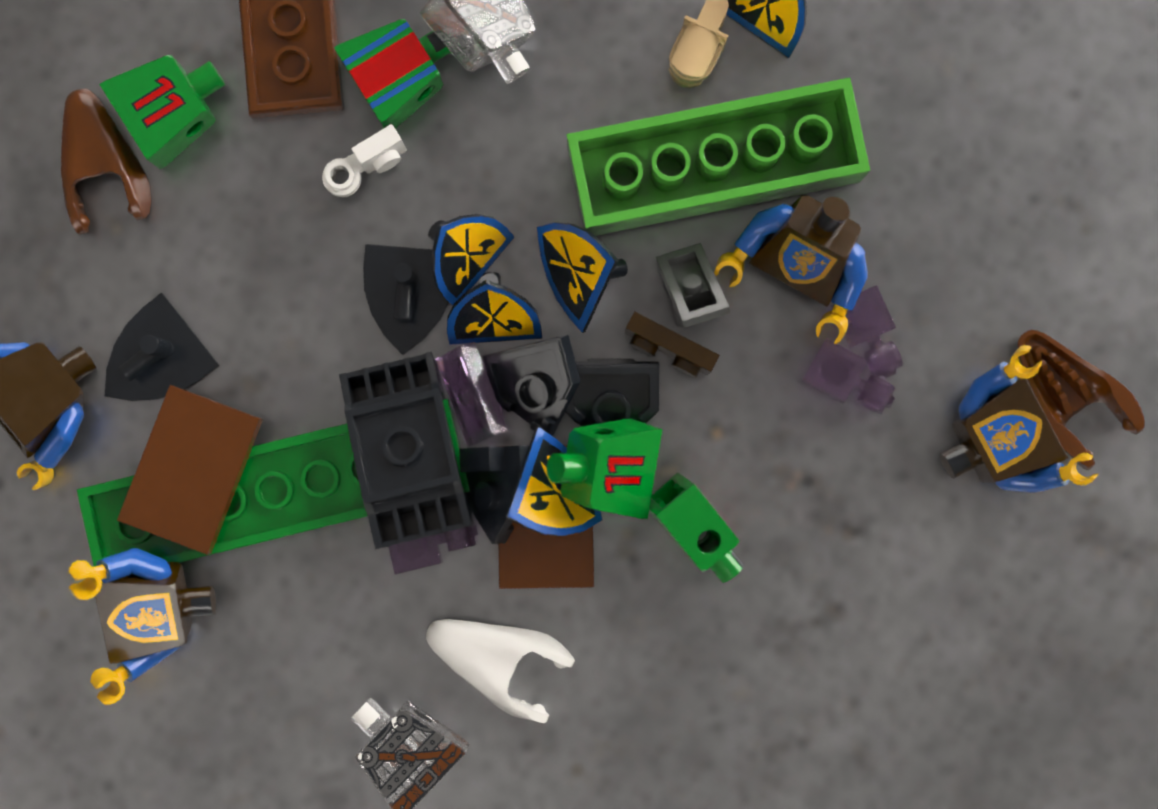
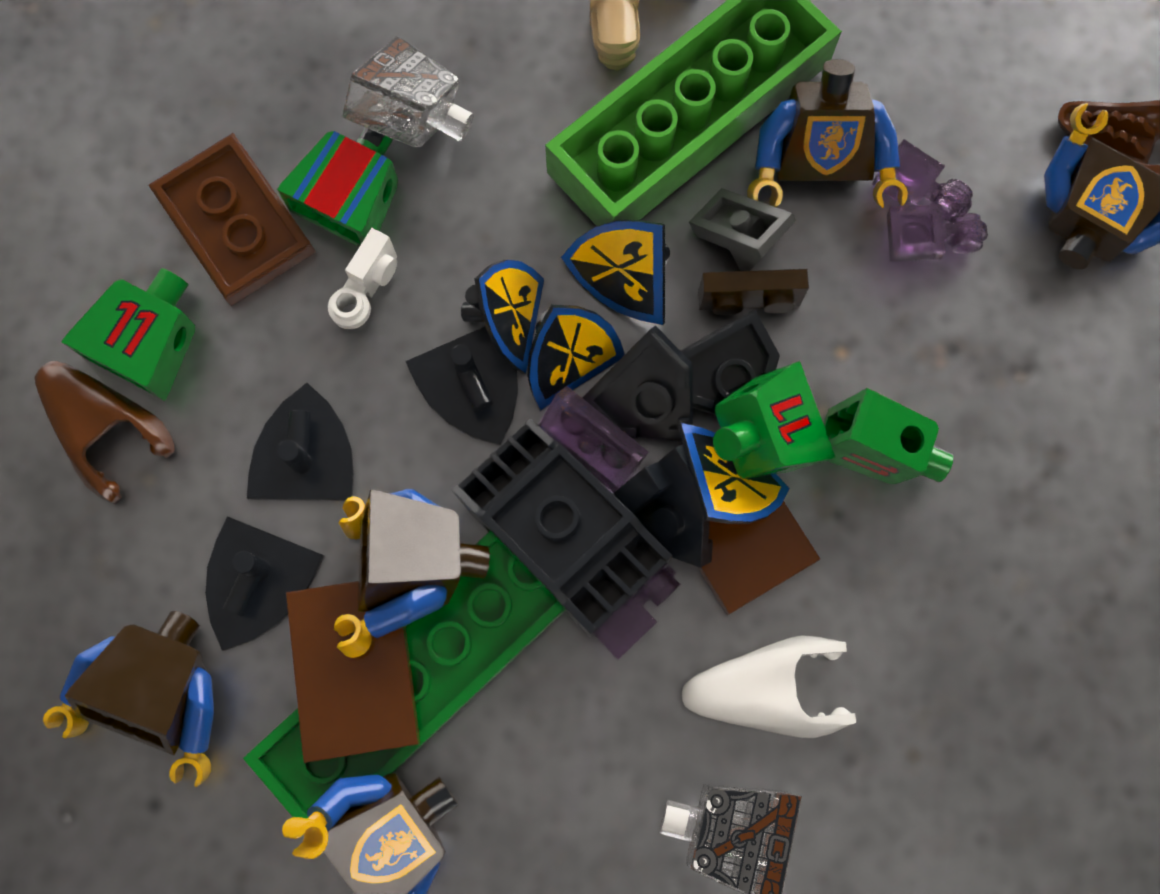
camera: 30 degrees left, 10 degrees down
none -> black shield [247,383,354,501]
none -> torso [334,489,490,658]

